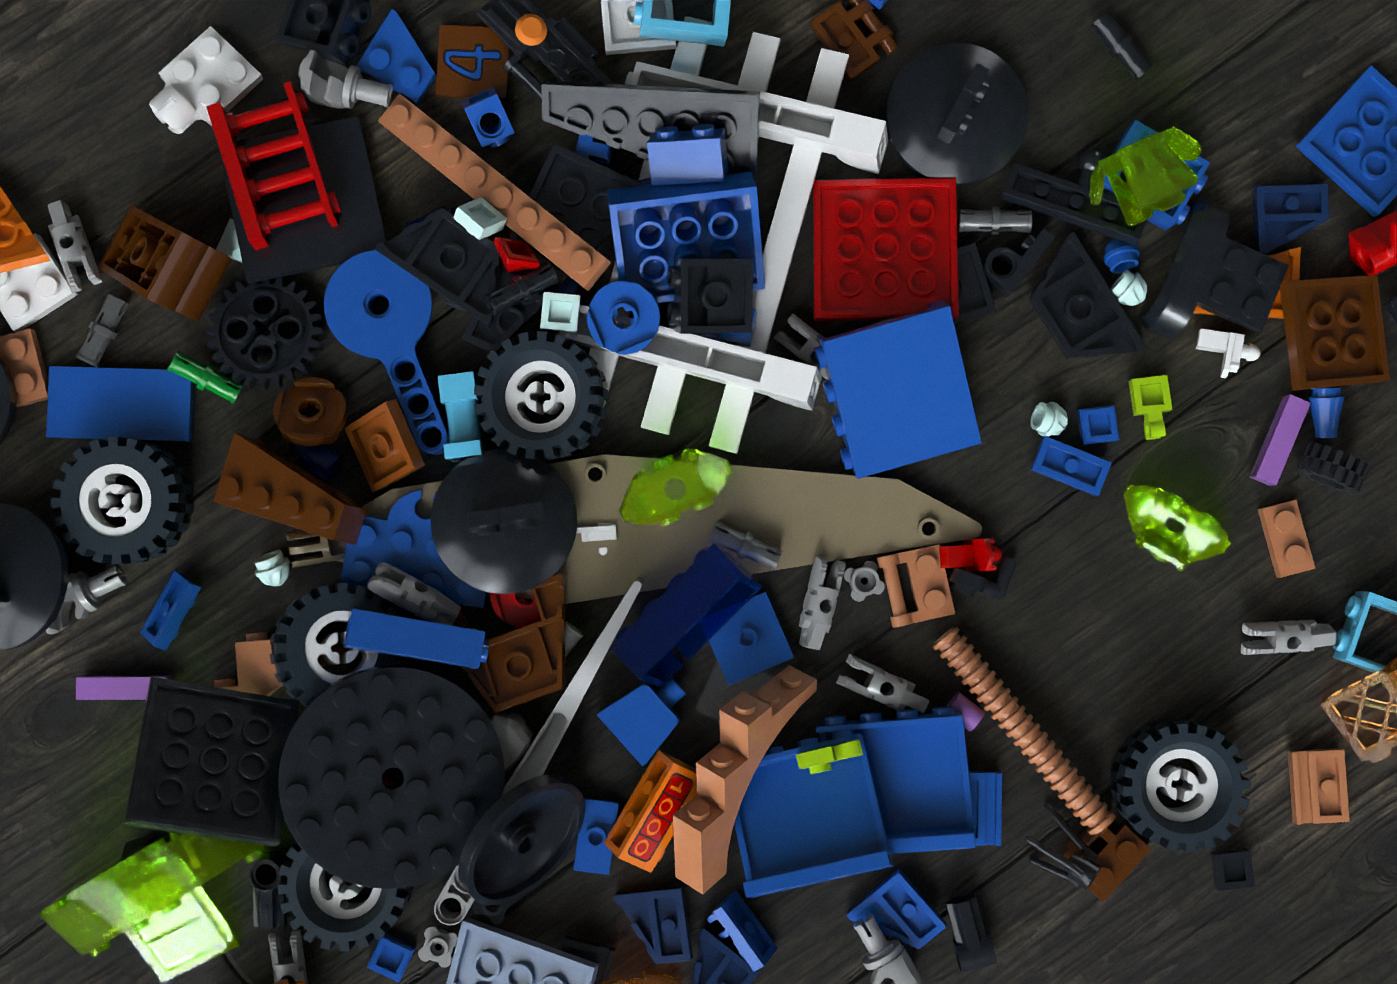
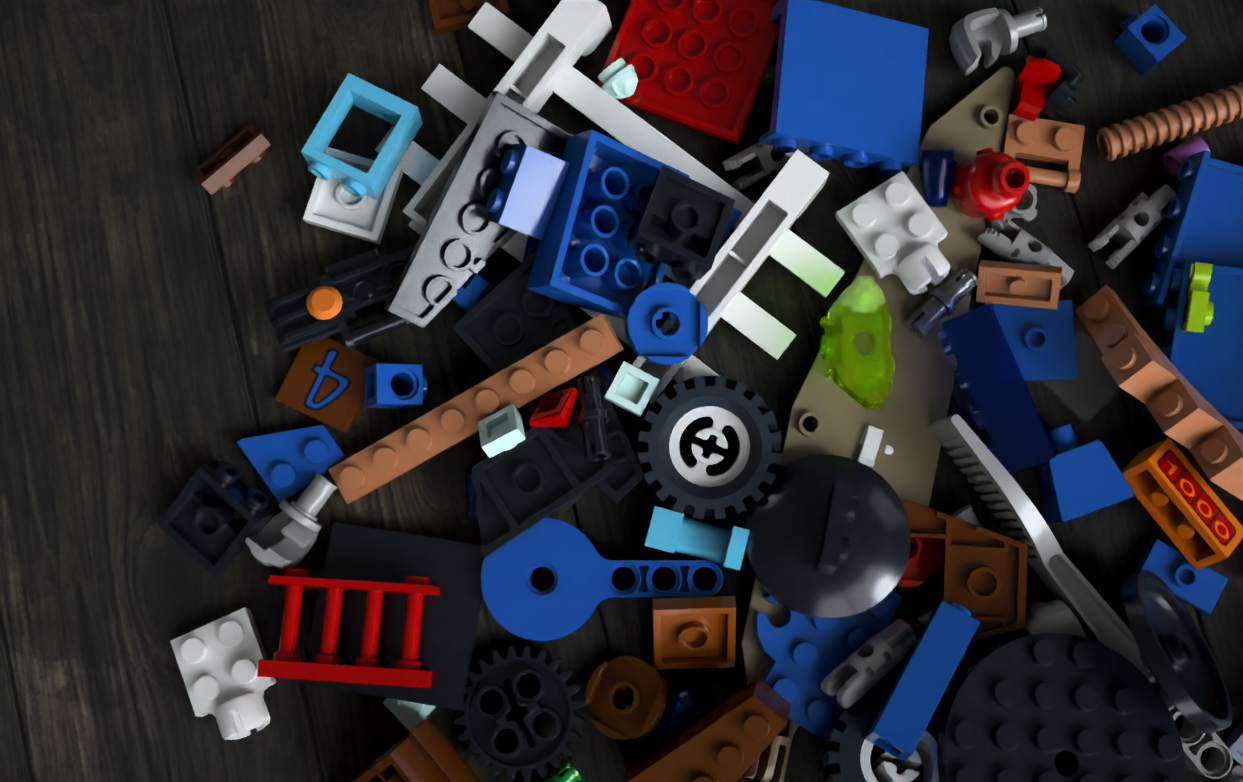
camera: 70 degrees left, 5 degrees down
none -> light aqua plate [598,57,638,99]
none -> white plate [836,171,950,295]
none -> clear blue cone [918,150,958,208]
none -> light grey piece [949,6,1047,76]
none -> red piece [949,148,1030,221]
none -> nougat plate [976,260,1063,310]
none -> blue brick [1113,4,1187,75]

